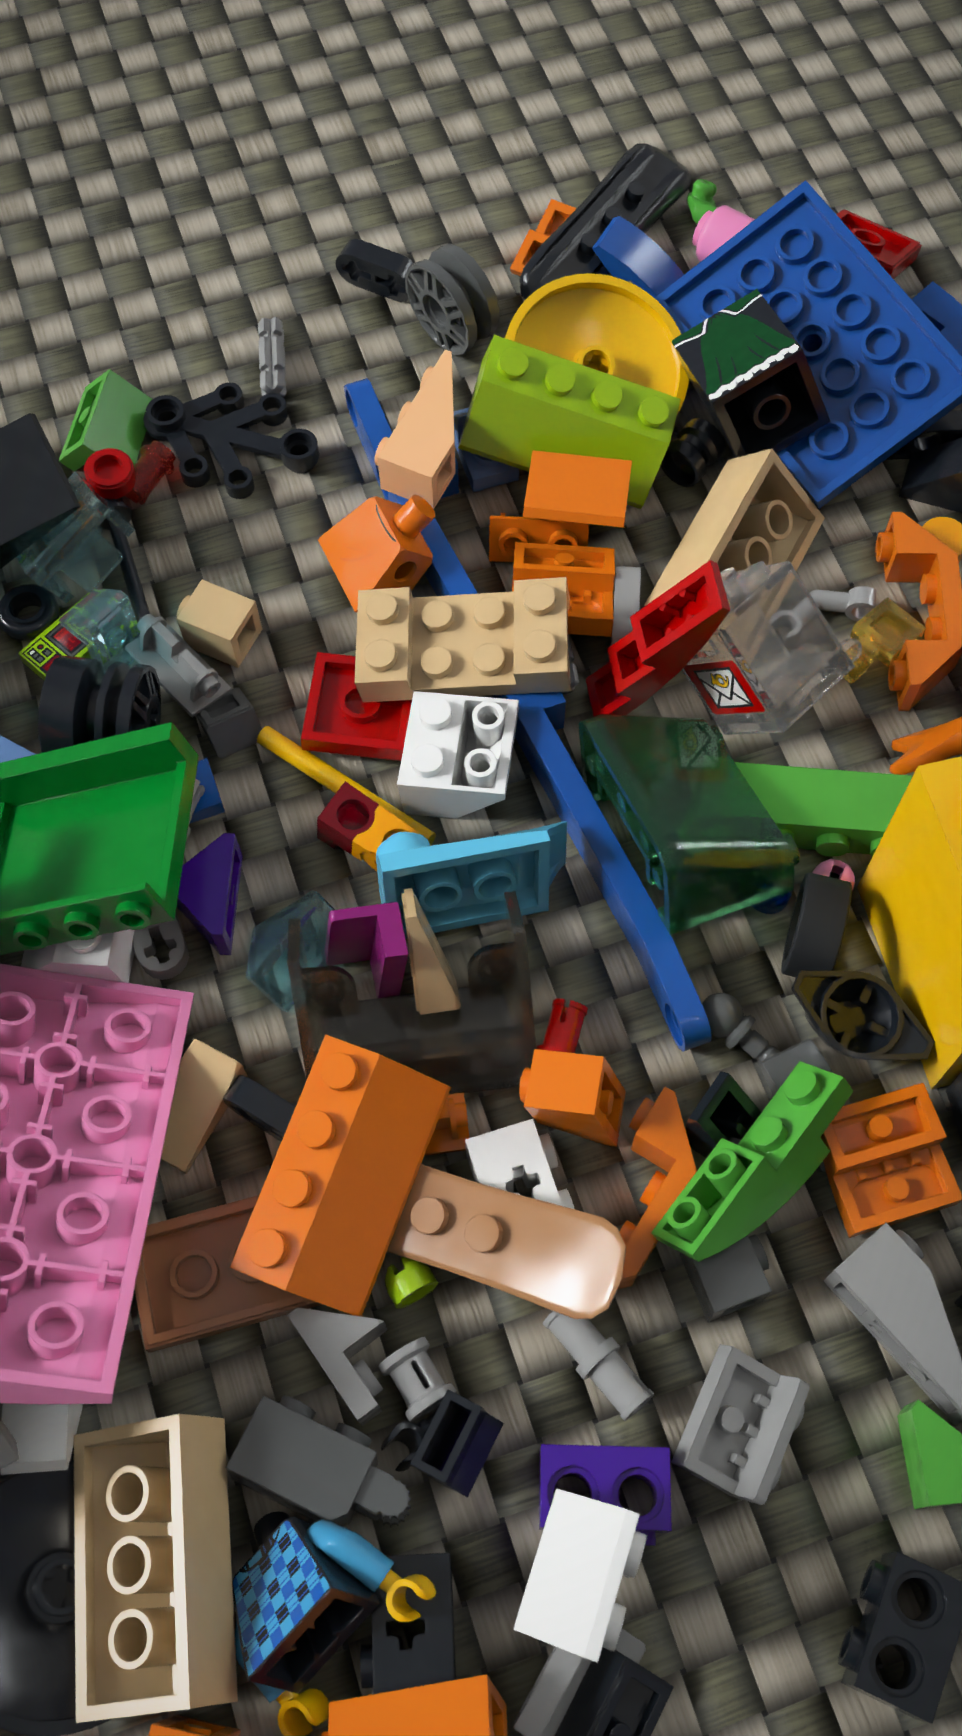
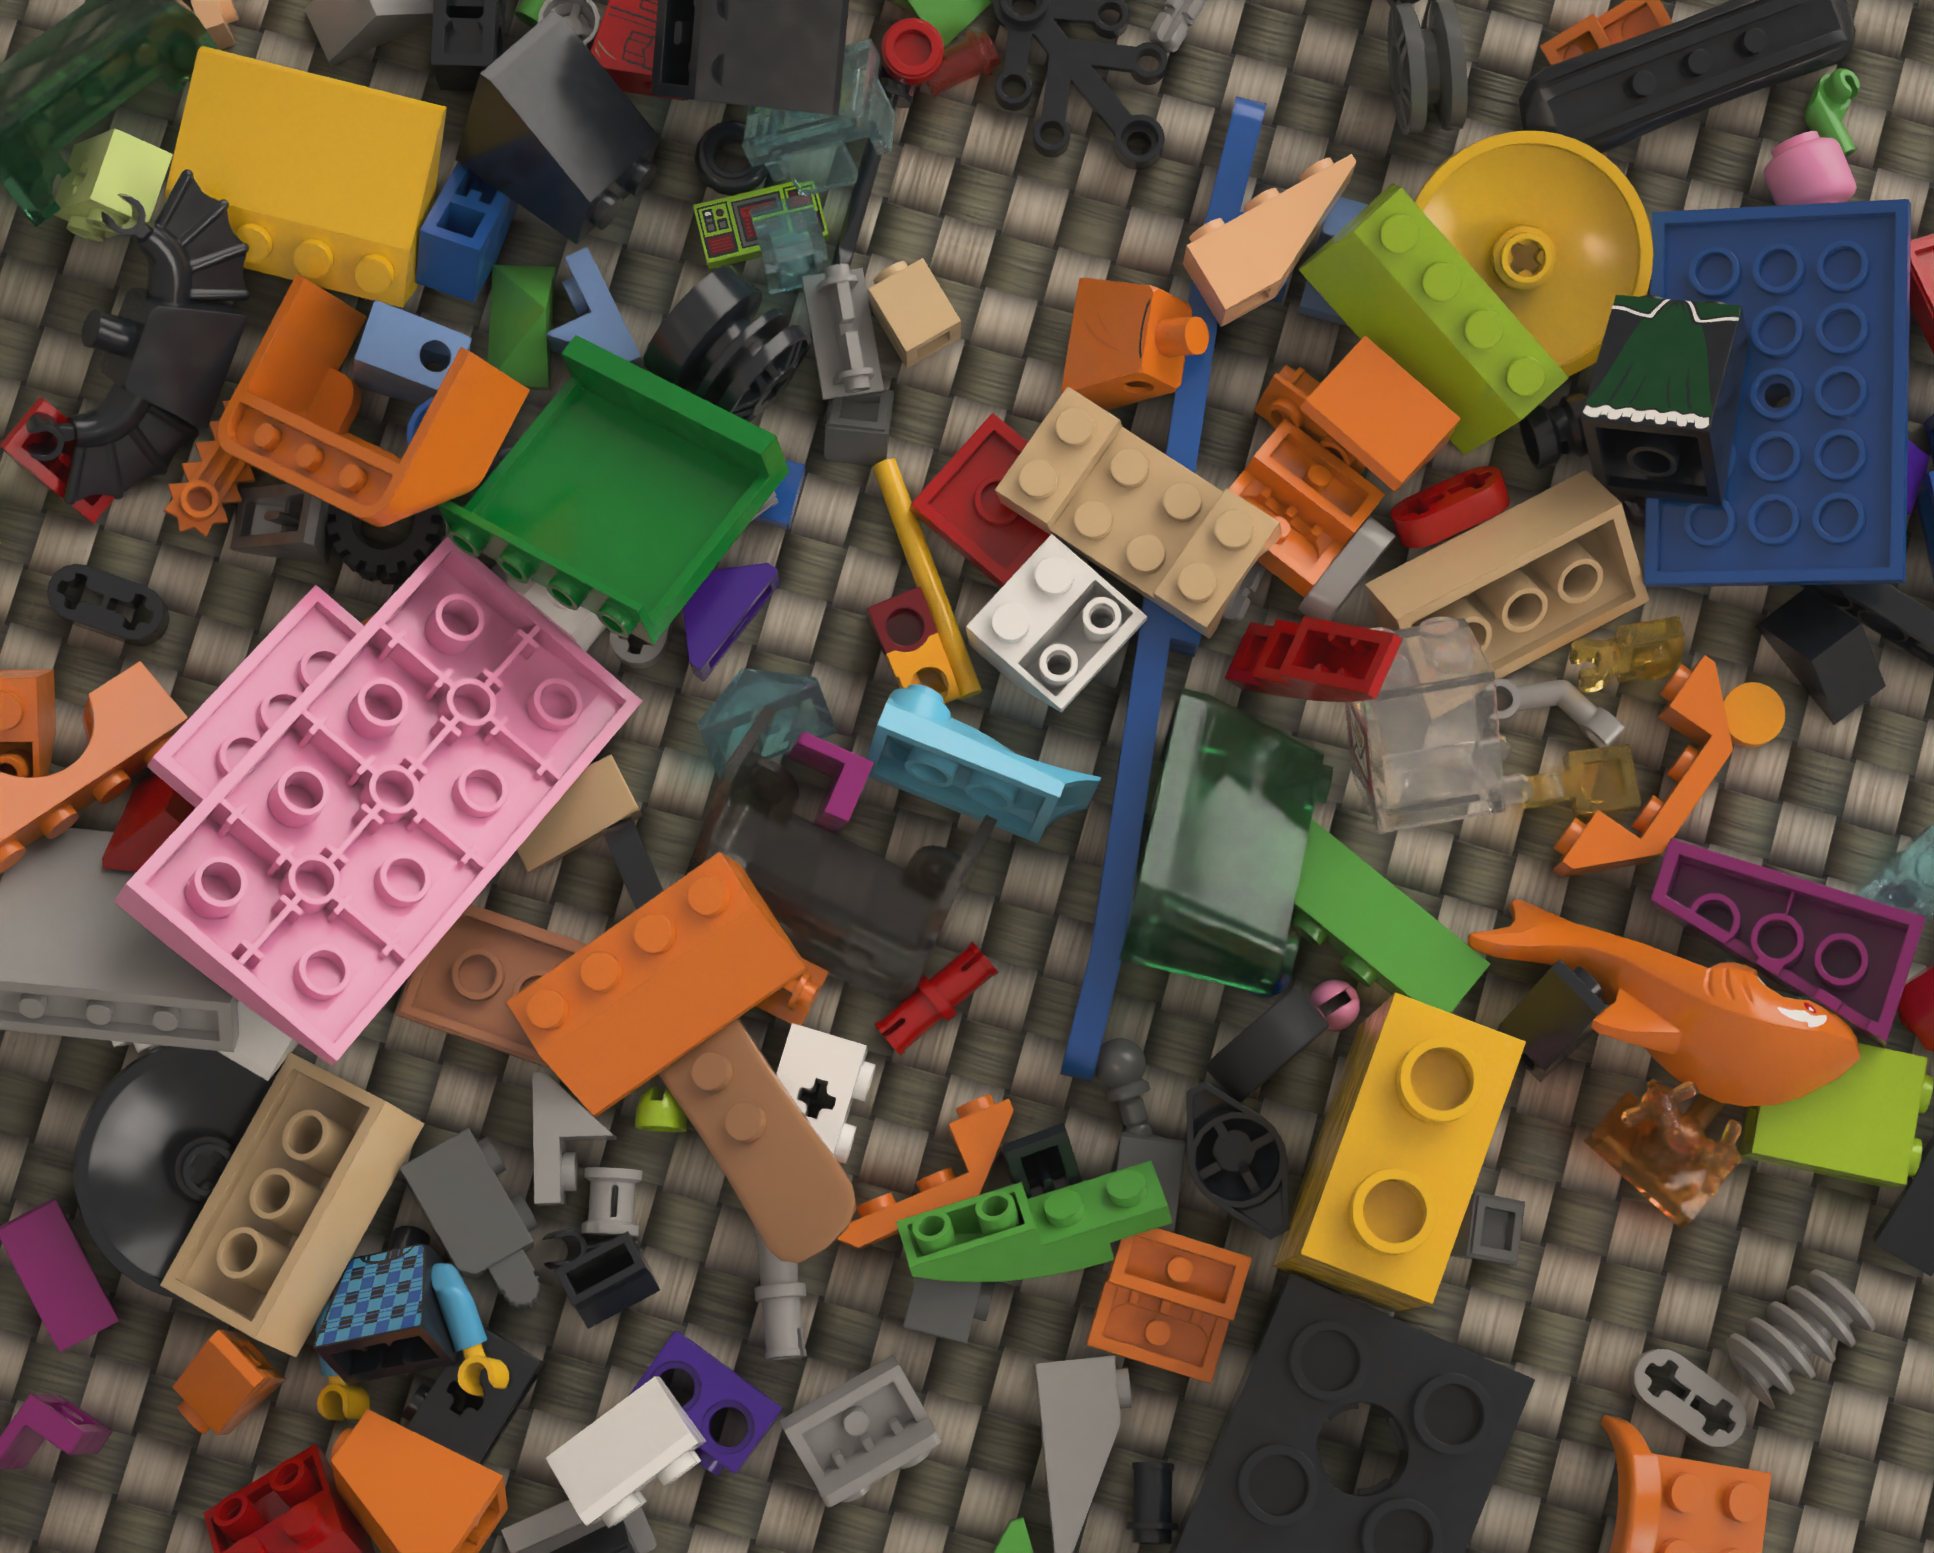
camera: 30 degrees right, 15 degrees up
tan slope [401,888,461,1015] -> none
orange slope [519,1049,626,1147] -> none
blue slope [592,216,684,298] -> none
none -> red beam [1390,466,1510,548]
none -> clear yellow plate [1569,616,1686,692]

